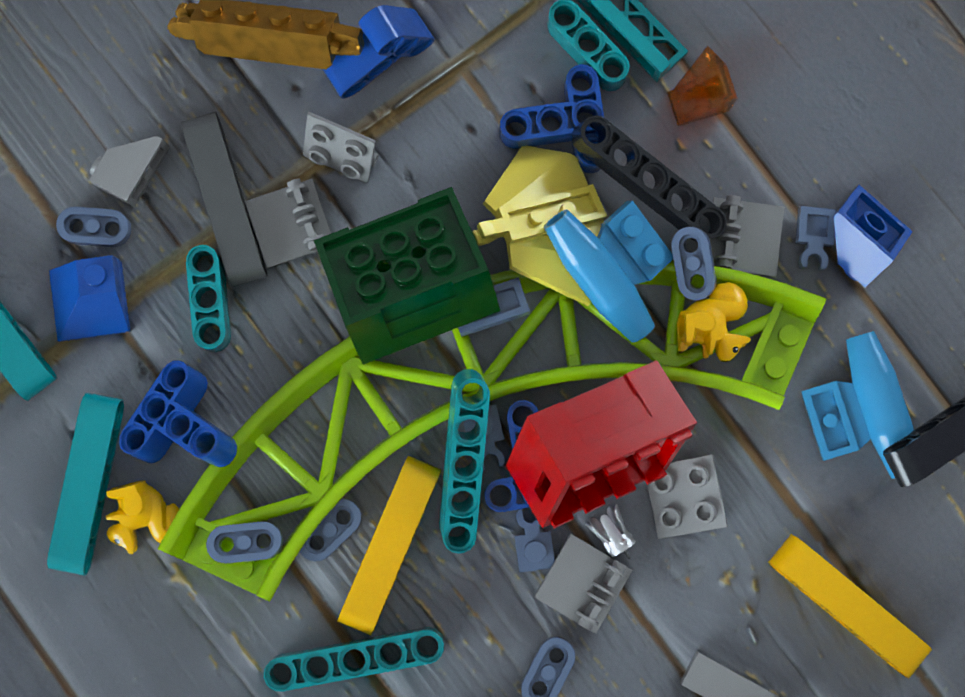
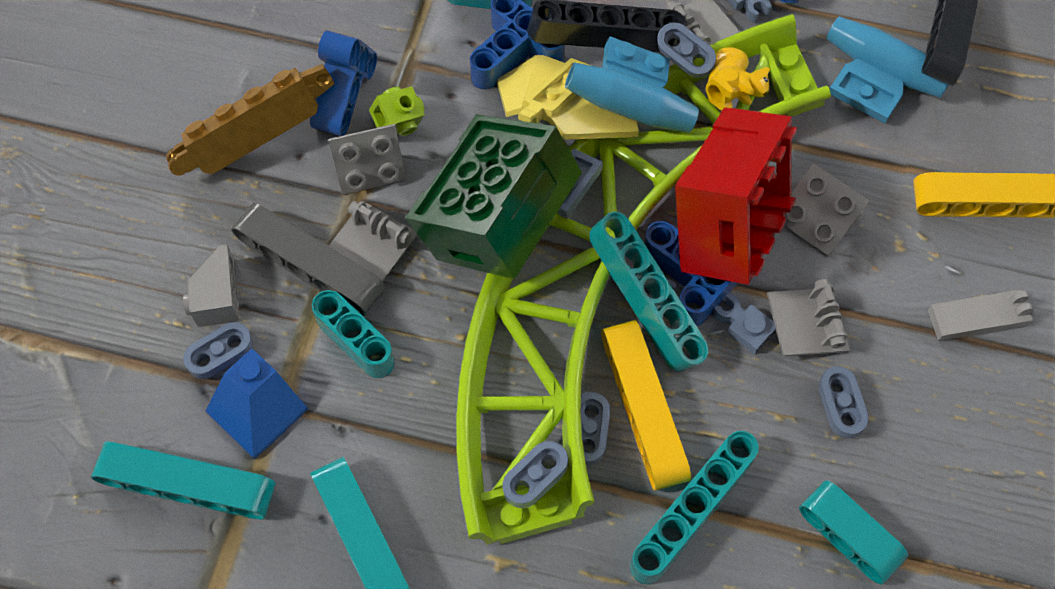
camera: 35 degrees left, 20 degrees down
yellow animal [105,480,179,554] -> none
blue beam [119,360,237,467] -> none
flat silver piece [585,504,636,559] -> none
none -> lime brick [369,86,425,136]

